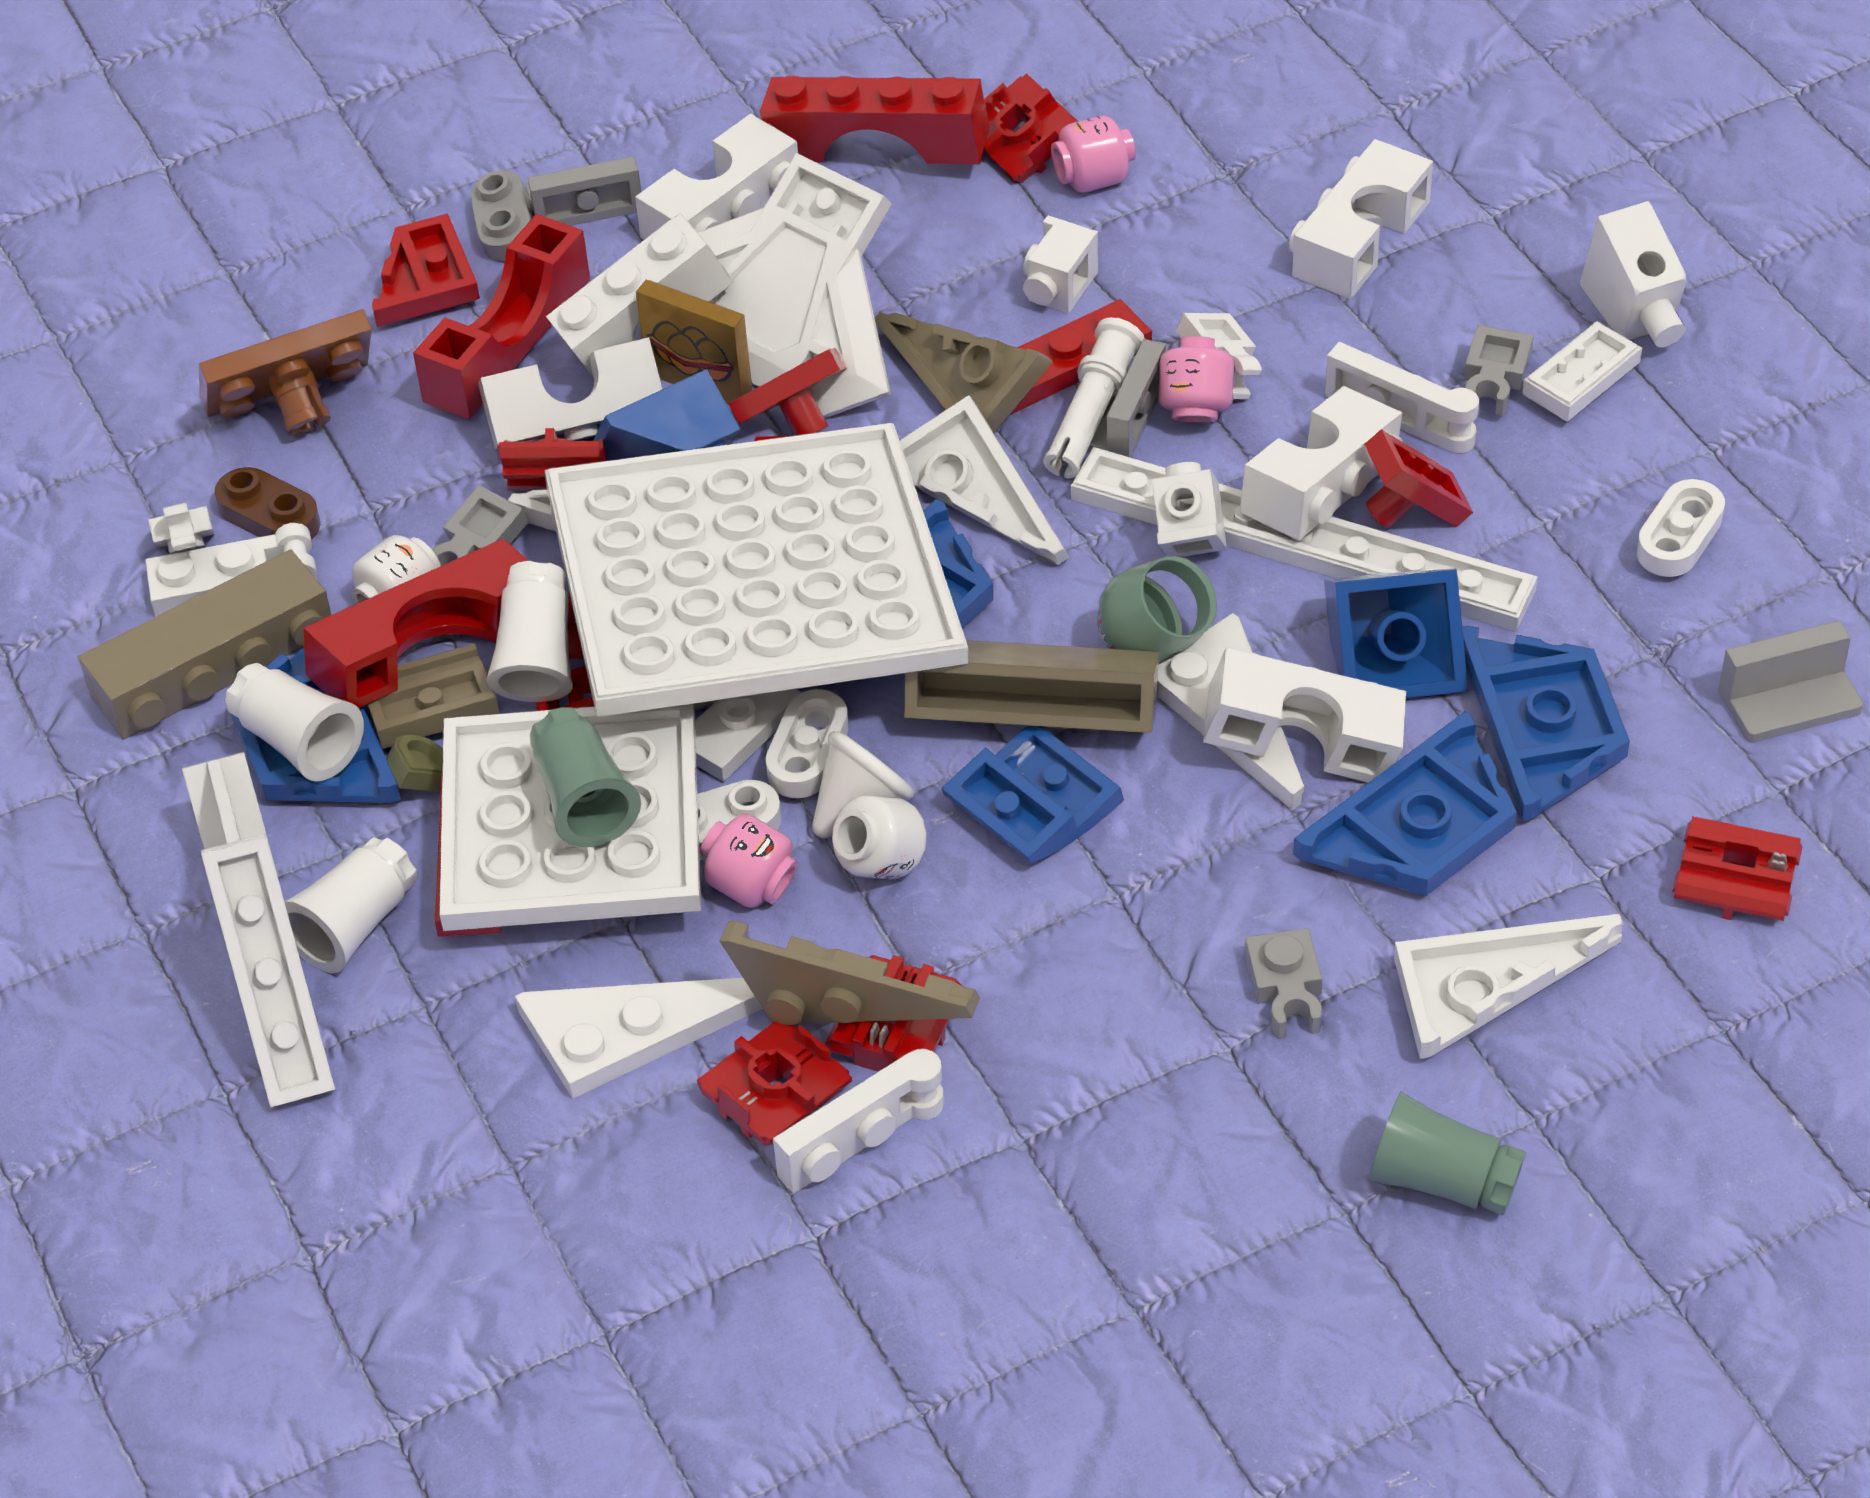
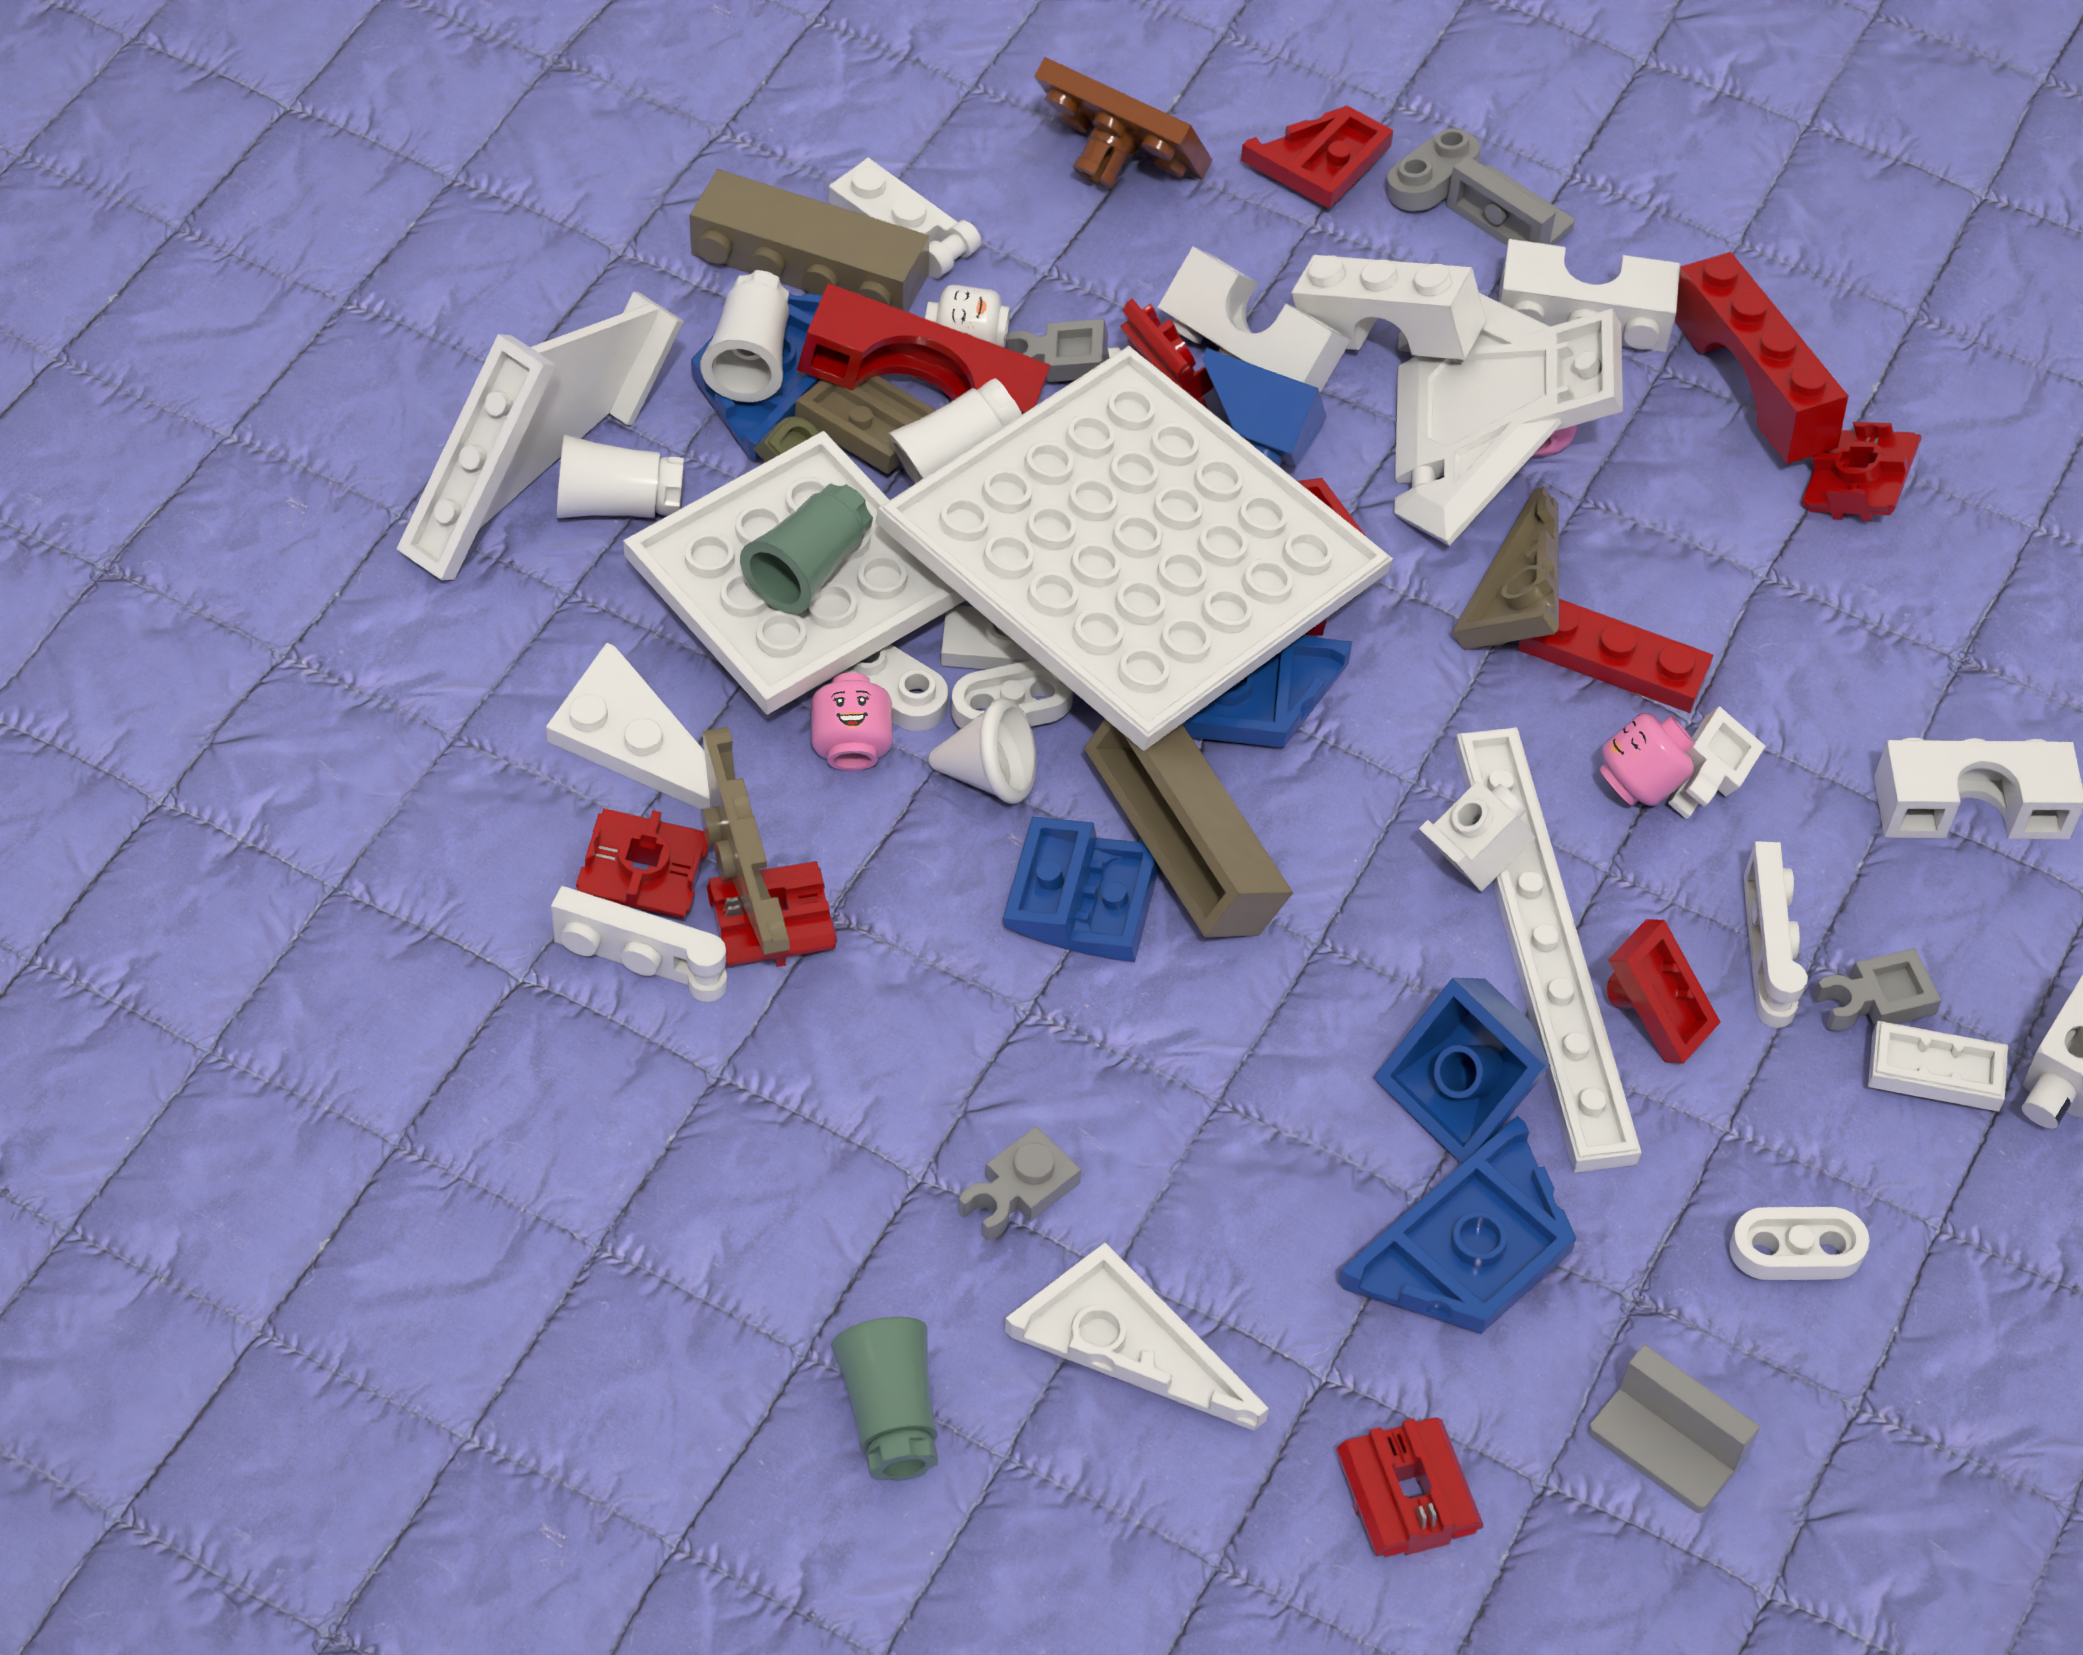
camera: 50 degrees right, 5 degrees up
white plate [148,503,214,554] -> none
reddish brown plate [215,467,321,540] -> none
red arch [413,214,591,420] -> none
pearl gold tile [635,279,752,404] -> none
red tile [728,348,846,436] -> none
white head [832,795,927,879] -> none
white wing [899,395,1070,565] -> none
white brick [1023,215,1098,314] -> none
white pin [1043,317,1145,479] -> none
bright pink head [1051,115,1136,193] -> none
light grey panel [1087,339,1166,458] -> none
sand green helmet [1097,556,1217,663] -> none
white wing [1157,613,1304,810] -> none
white arch [1203,647,1406,782] -> none
white arch [1240,386,1403,540] -> none
blue wing [1293,711,1517,896] -> none

